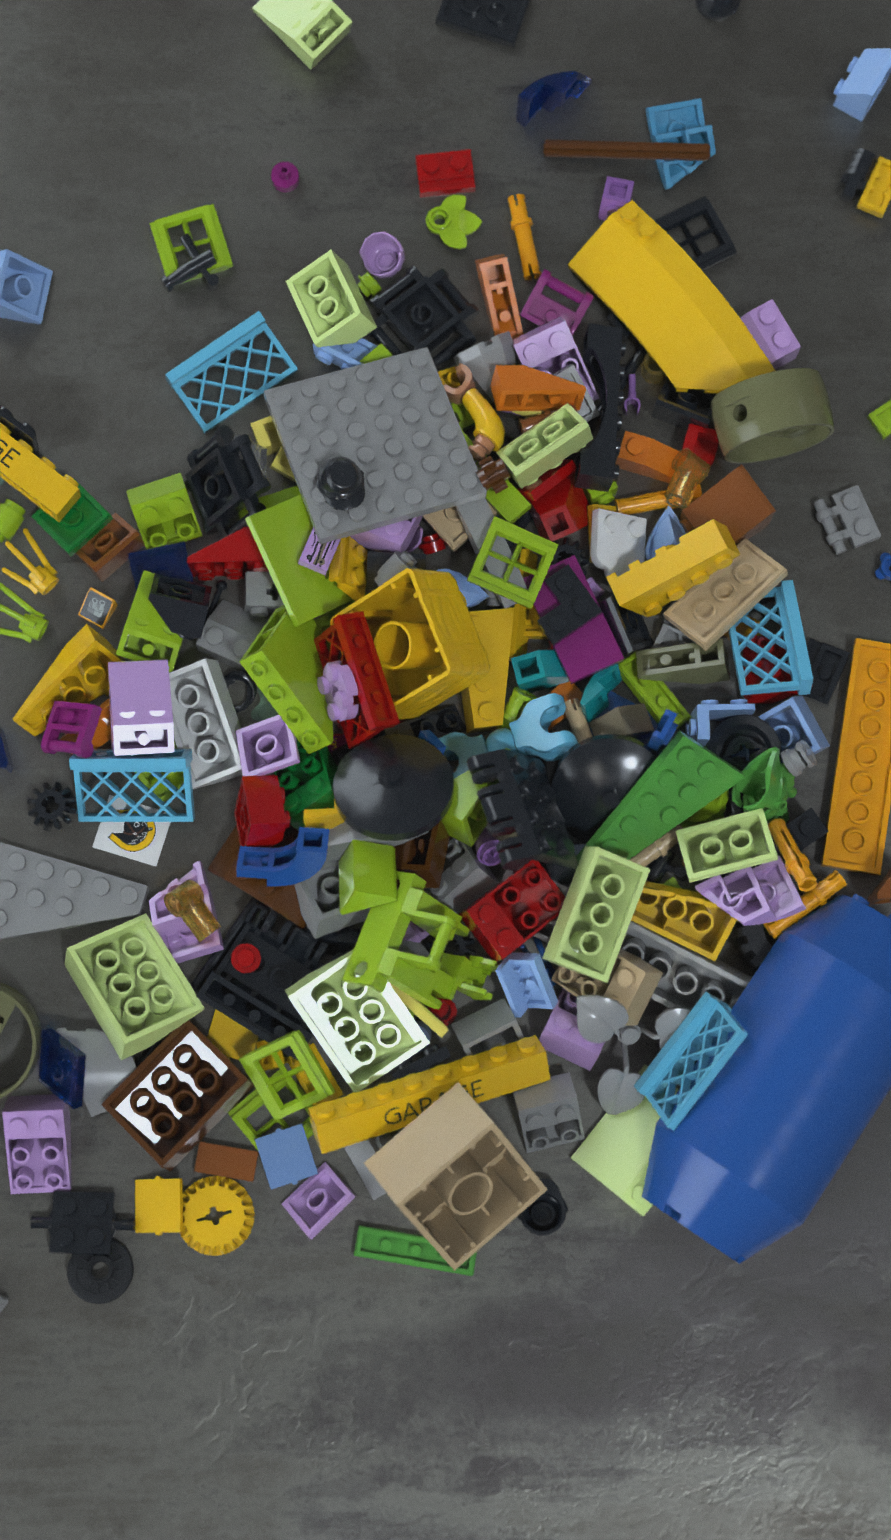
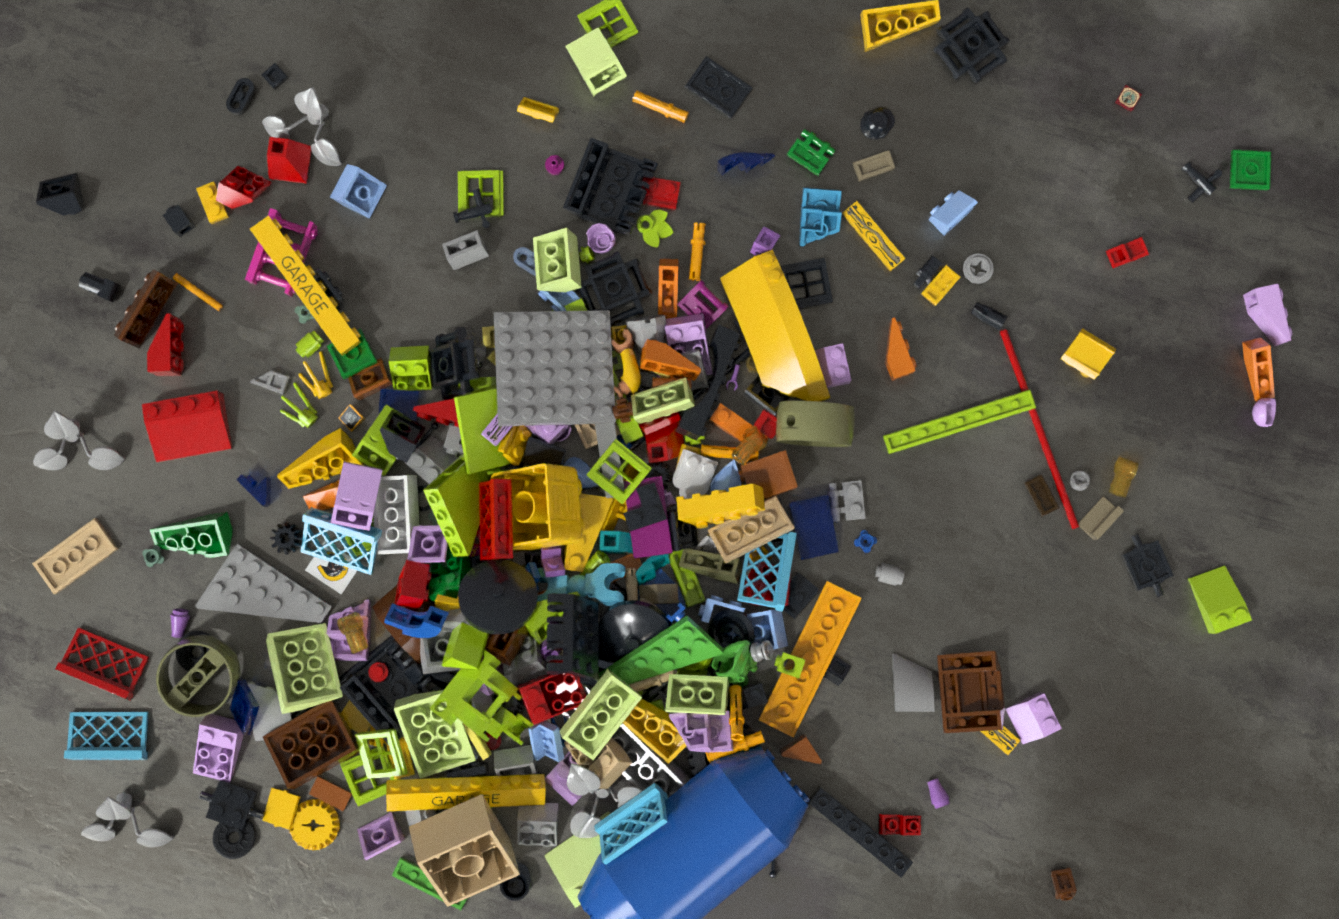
camera: 25 degrees right, 5 degrees up
magenta plate [41,701,102,758] -> none
medium azure fence [165,311,298,433] -> none
medium blue piece [255,1123,318,1190] -> none
black hat [316,456,365,511] -> none
lavender plate [317,660,359,721] -> none
light grey brick [374,551,417,586] -> none
red plate [418,532,446,555] -> none
reddish brown axle [543,140,710,161] -> none
none -> light grey brick [442,230,489,270]
none -> sand blue plate [513,247,536,277]
none -> yellow plate [517,97,559,123]
none -> medium lavender bracket [541,546,565,578]
none -> black slope [563,138,658,235]
none -> light orange pin [632,90,689,123]
none -> lime brick [774,652,805,678]
none -> green plate [787,129,836,176]
none -> clear blue slope [788,495,839,560]
none -> yellow tile [842,201,905,271]
none -> dark tan tile [853,150,895,182]
none -> orange slope [885,318,917,381]

